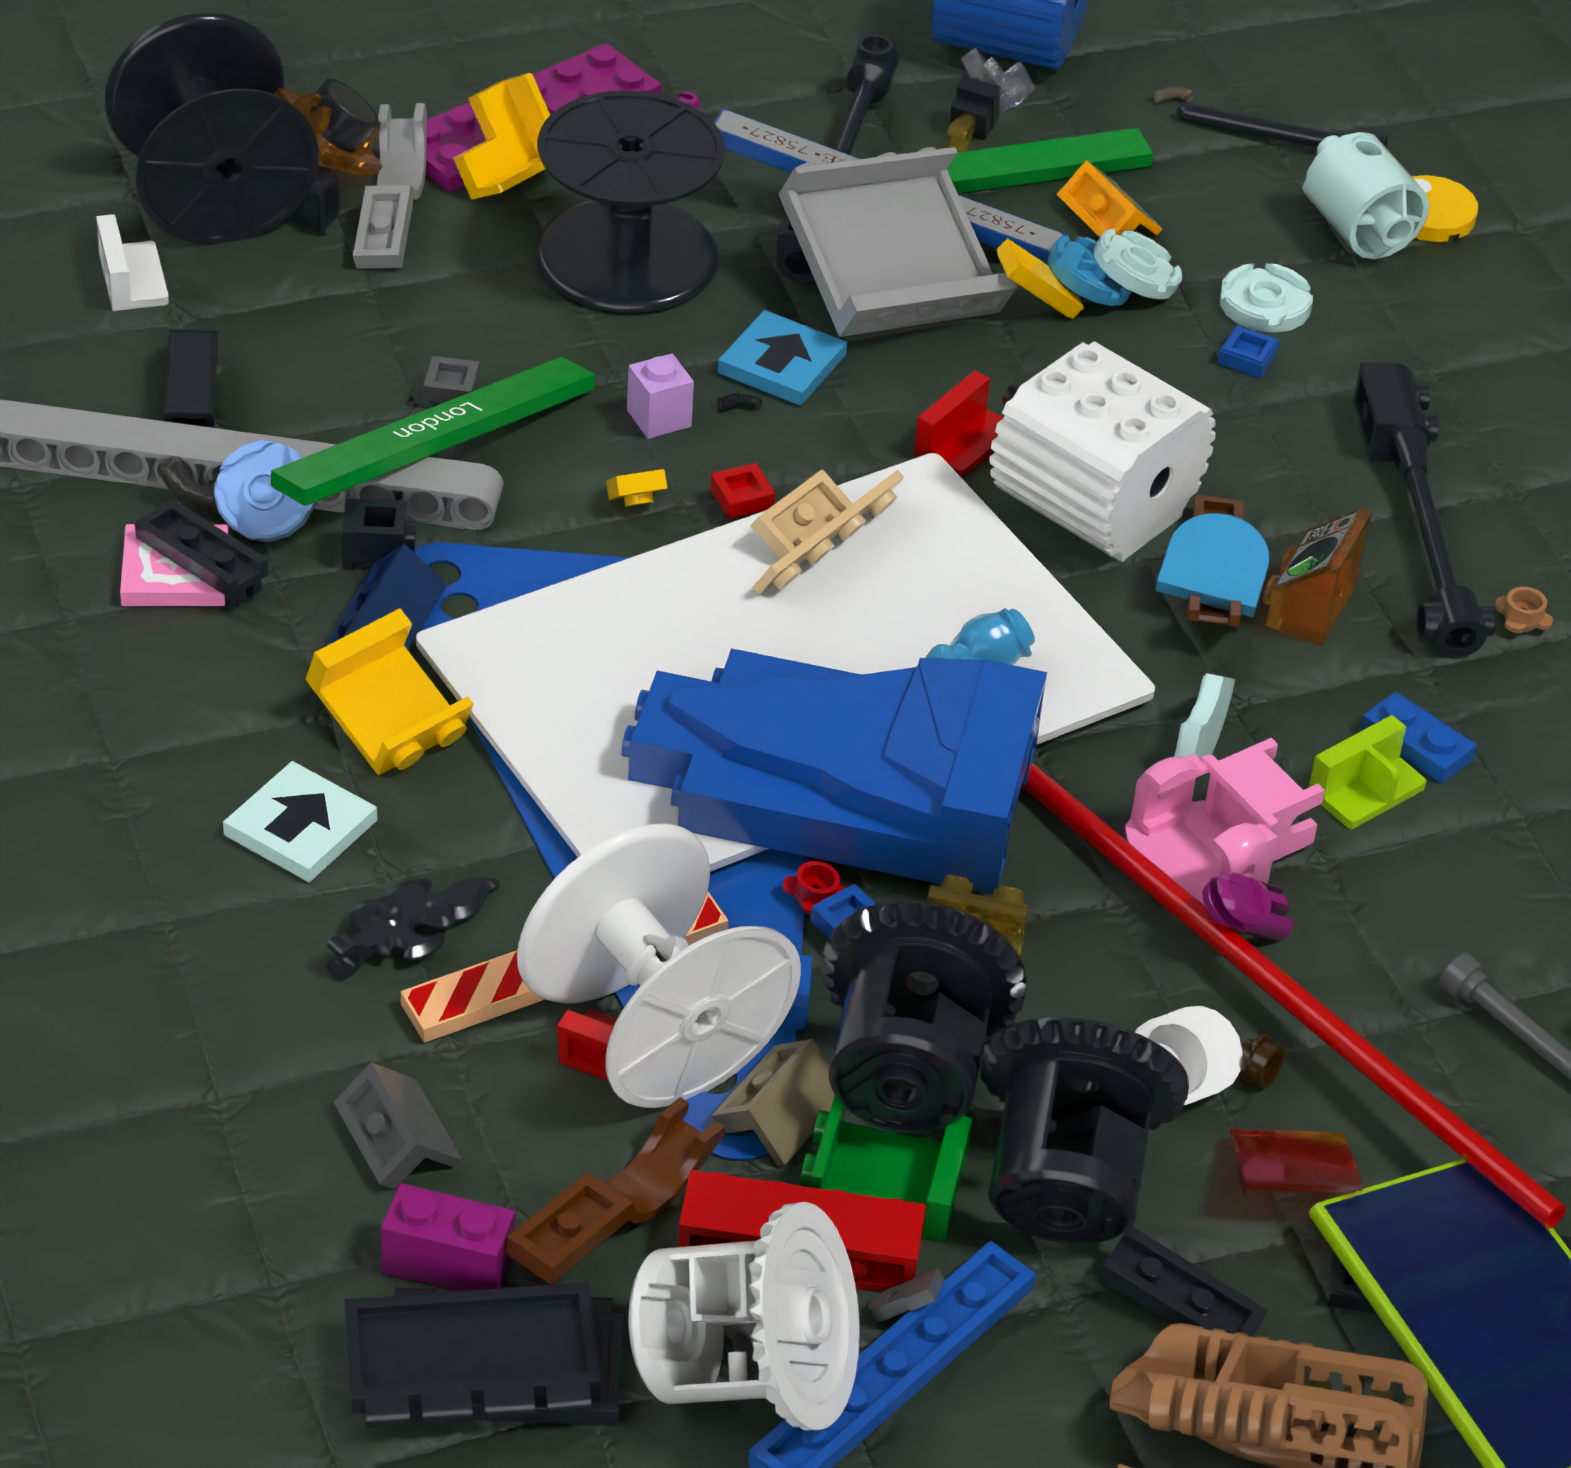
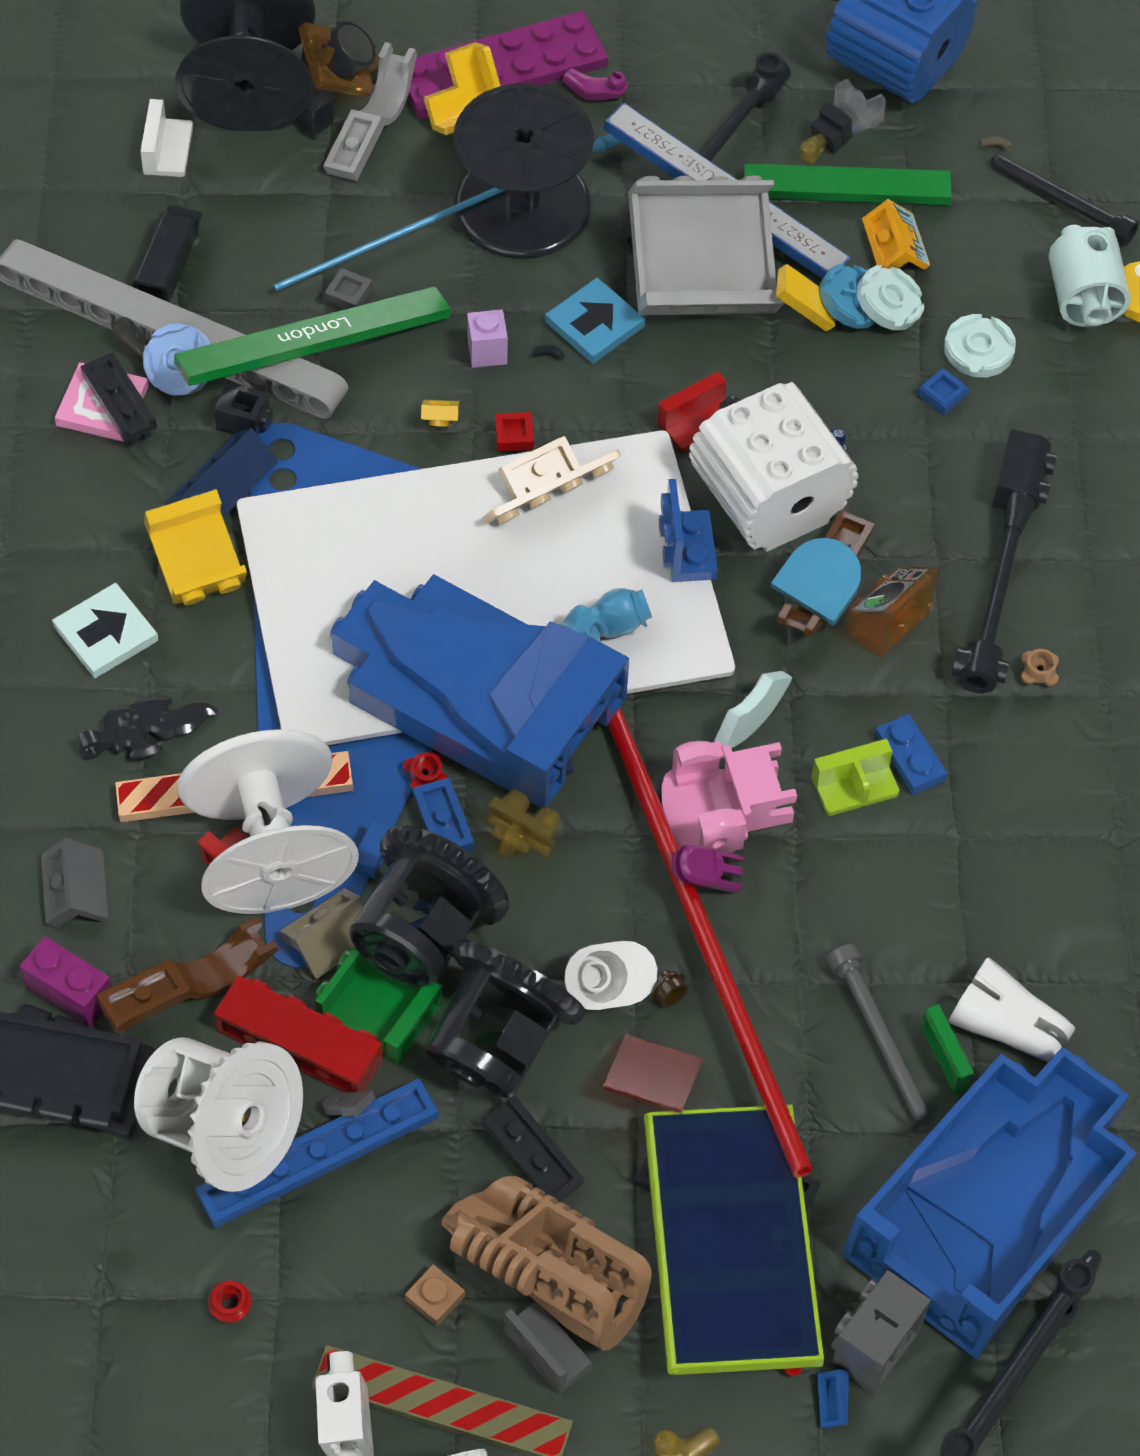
camera: 20 degrees right, 15 degrees up
none -> dark azure piece [273,134,623,291]
none -> blue bracket [659,479,718,582]

